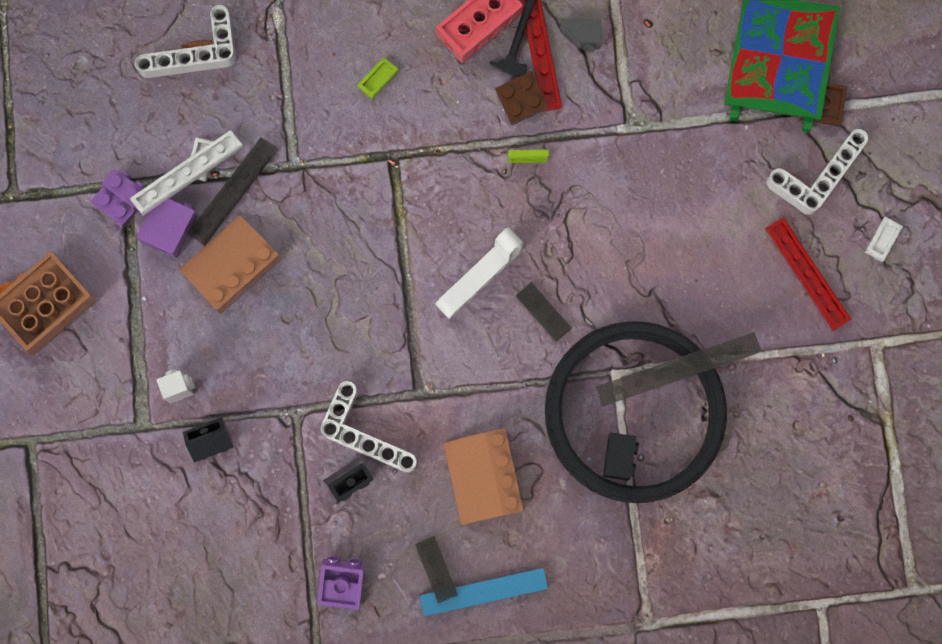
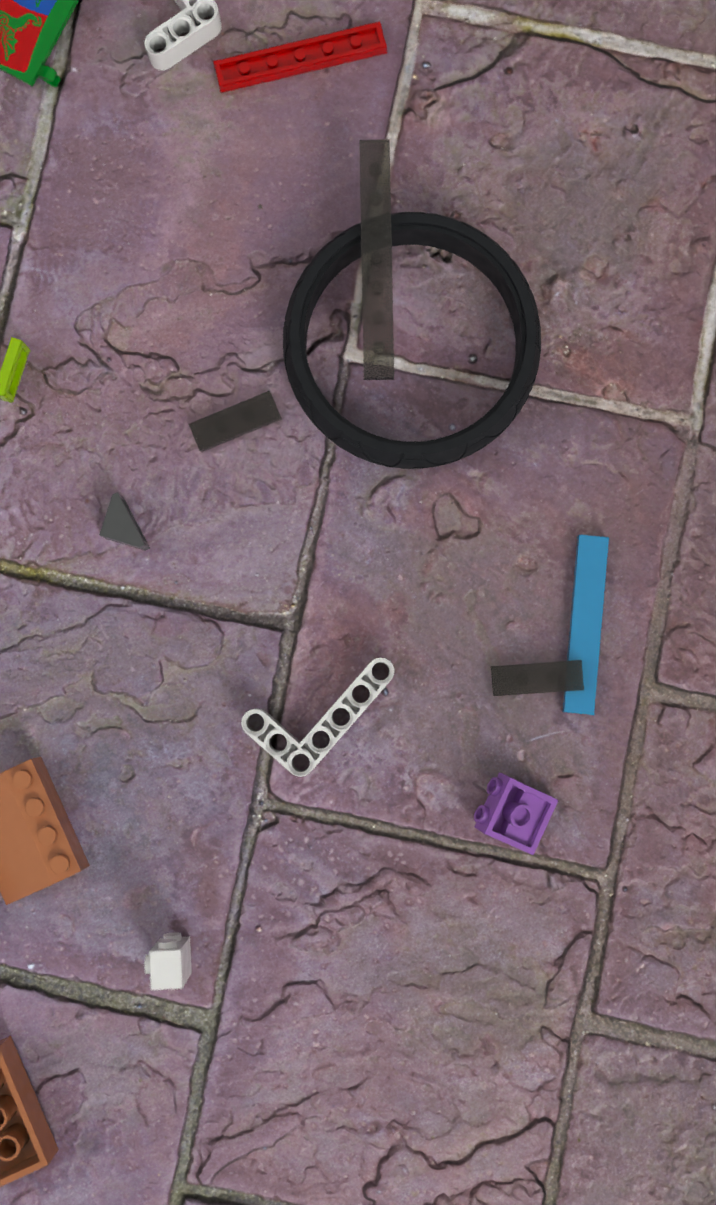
camera: 65 degrees left, 5 degrees up
black brick [183,417,234,463] -> none
black brick [323,458,374,503] -> none
white beam [435,227,523,319] -> none
nougat slope [444,428,523,525] -> none
black brick [603,432,639,481] -> none
none -> dark grey slope [99,492,150,551]

